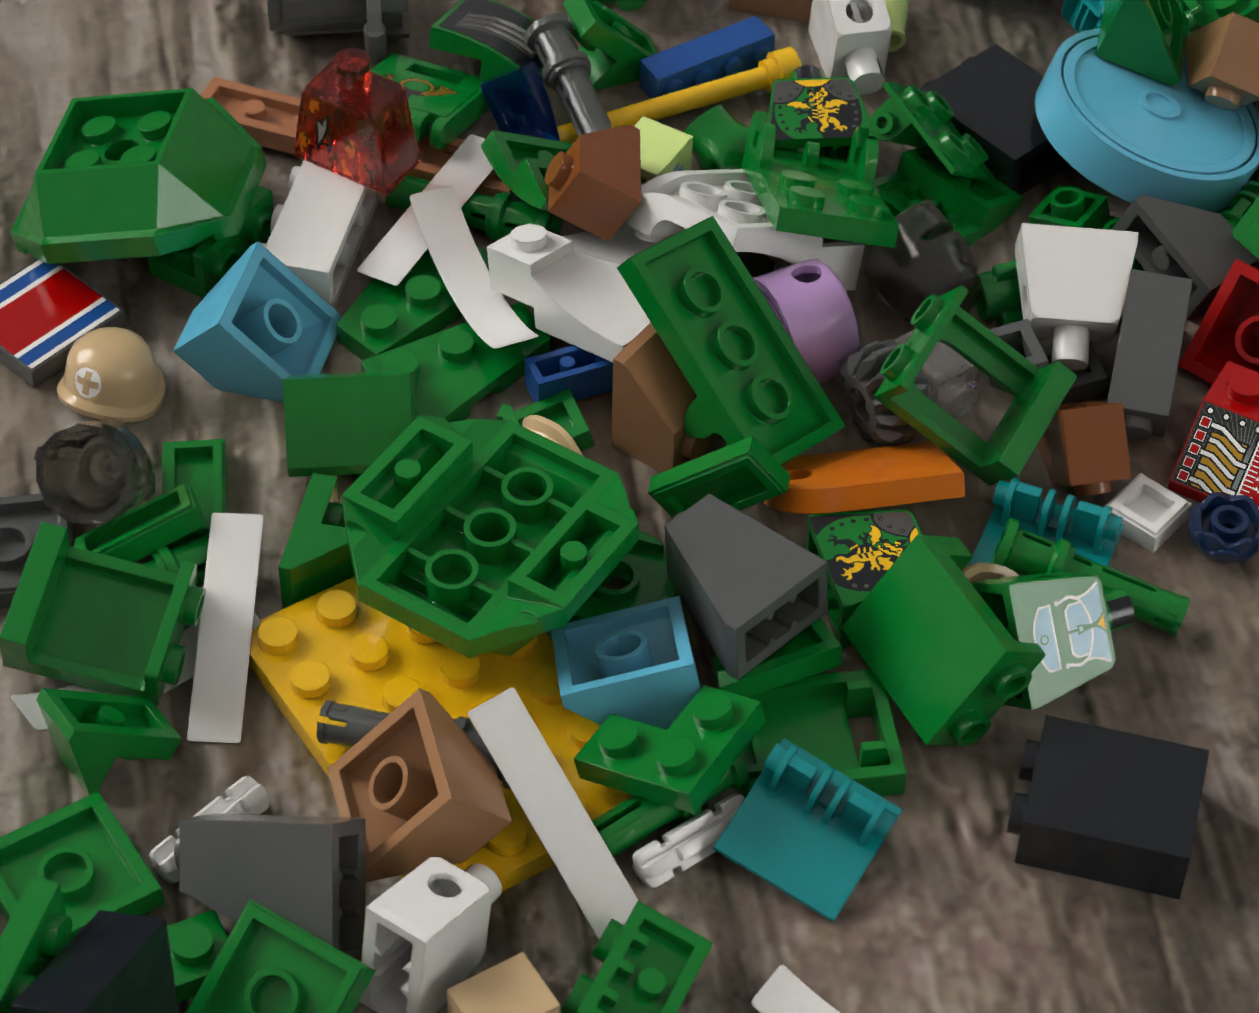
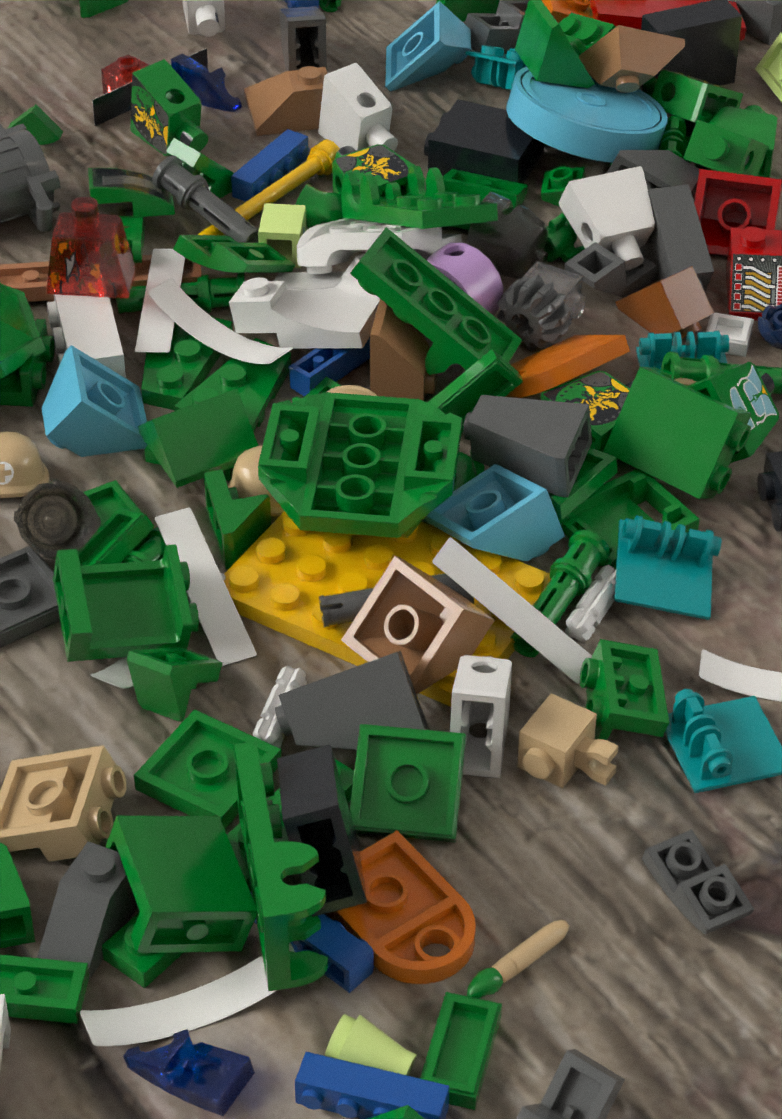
camera: 25 degrees left, 5 degrees down
clear blue slope [480,61,560,141] -> none
dark orange slope [545,125,641,242] -> none
green plate [574,685,766,814] -> none
green hinge [870,81,995,182] -> none
green panel [874,285,1077,486] -> none

